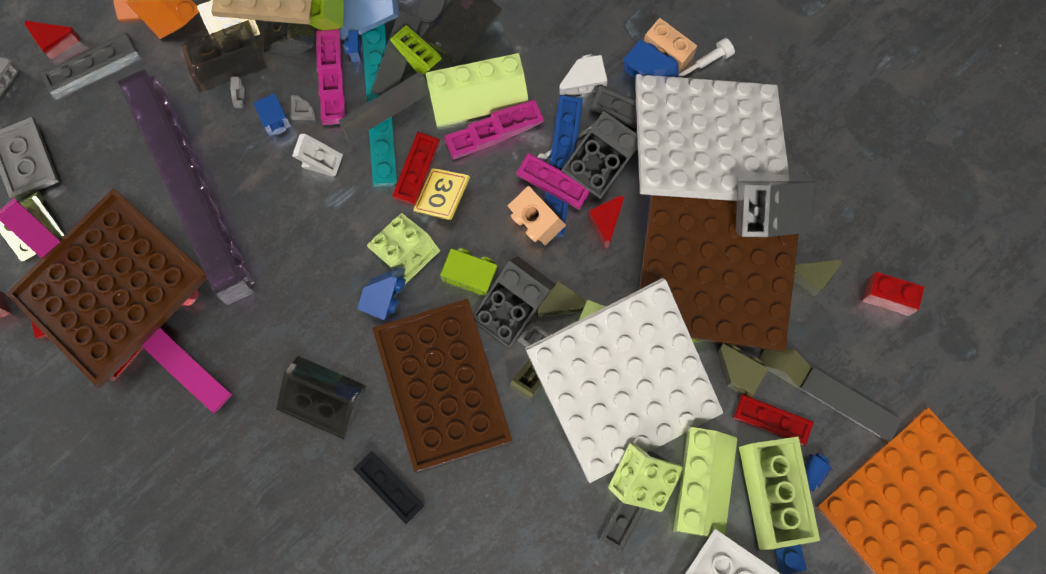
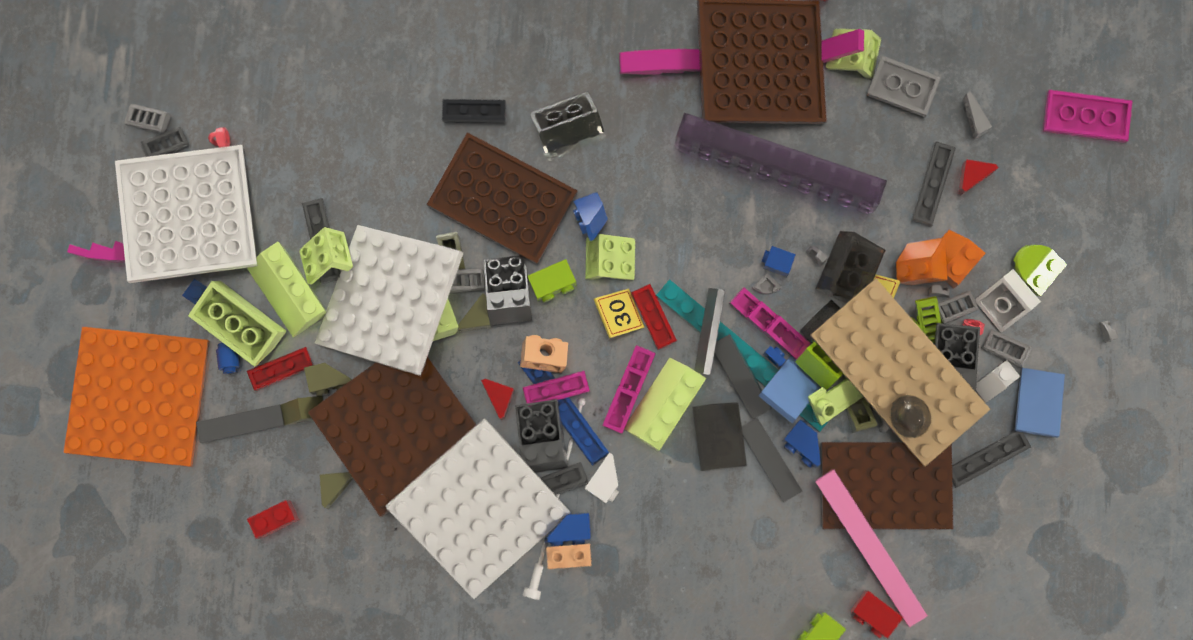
camera: 140 degrees right, 5 degrees up
white slope [292,134,343,176] -> none
lime slope [389,25,442,74] -> none
dark grey slope [736,181,815,237] -> none

